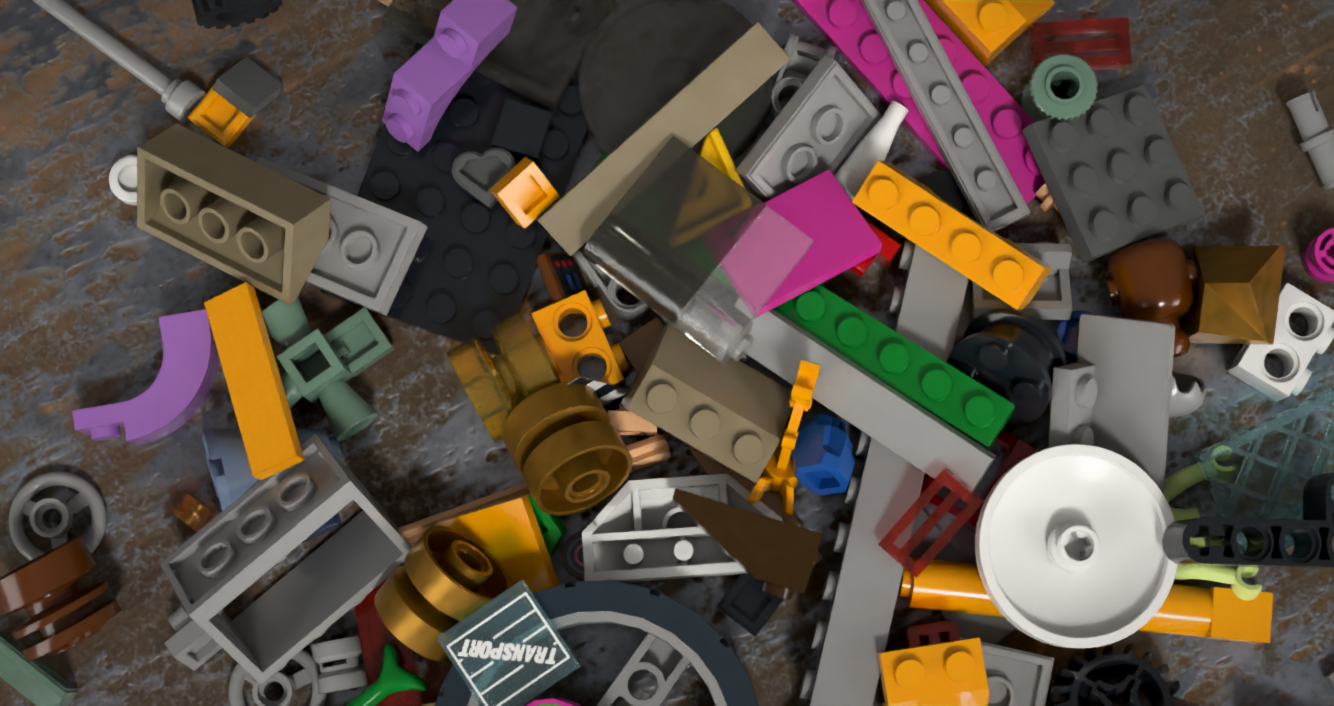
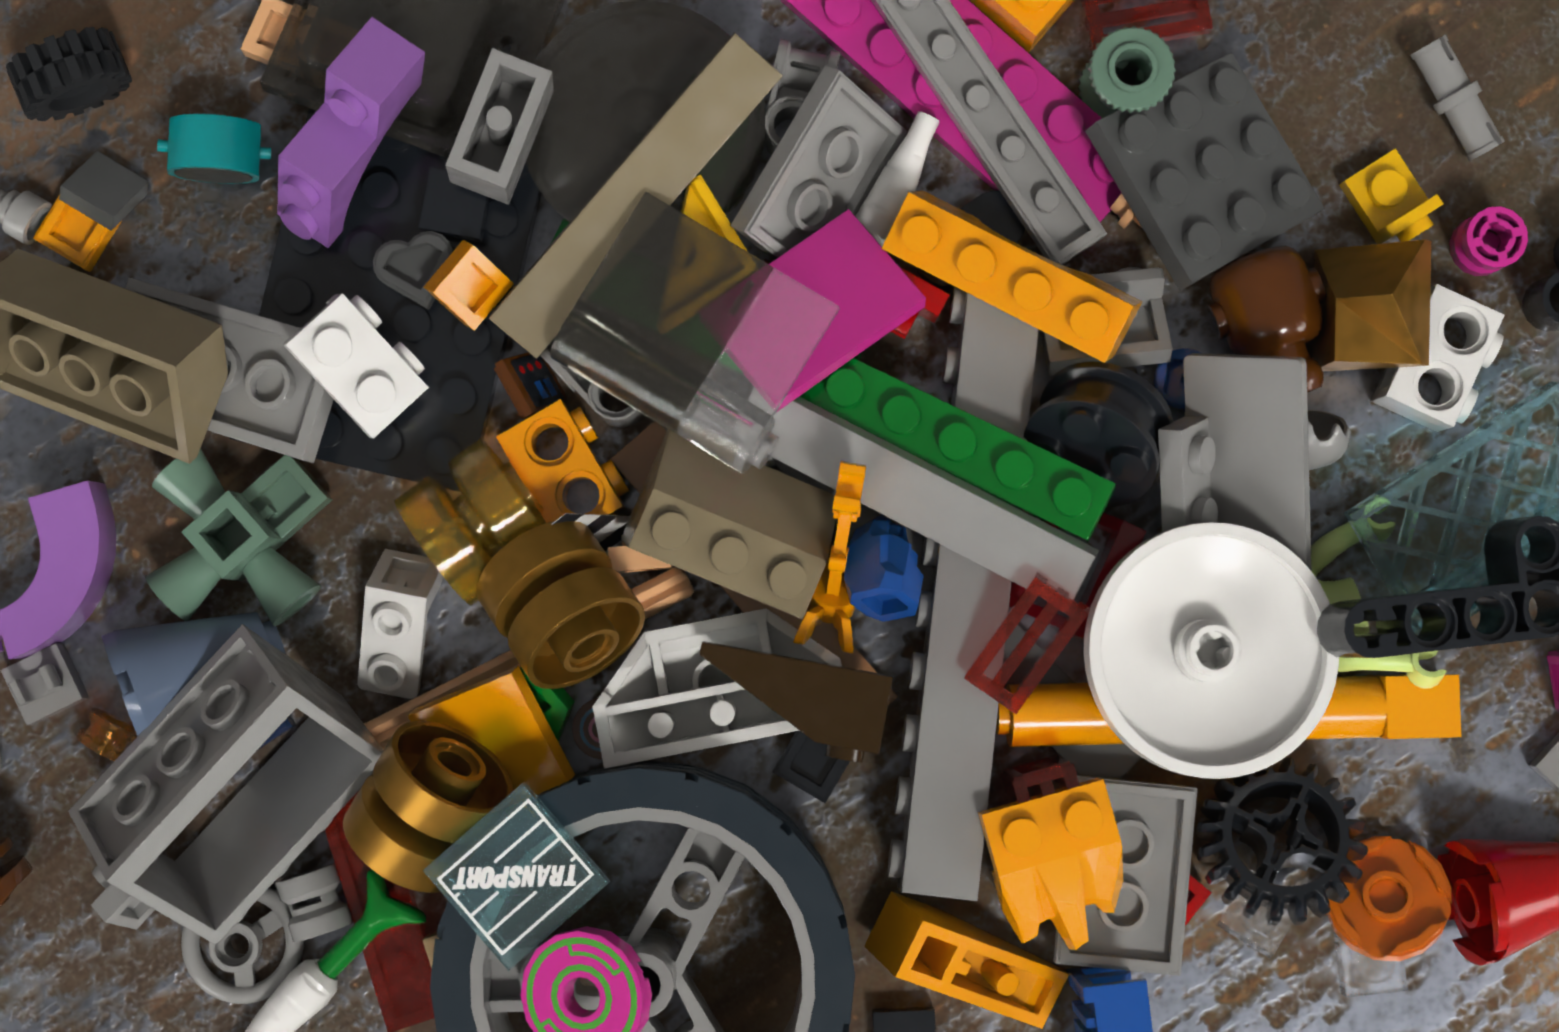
camera: 10 degrees left, 5 degrees up
light orange tile [204,282,305,480] -> none
none -> light grey tile [0,643,89,726]
none -> teal piece [157,114,271,184]
none -> white bracket [283,293,429,439]
none -> white bracket [357,549,445,699]
none -> light grey brick [445,48,554,205]
none -> yellow bracket [1339,148,1444,244]

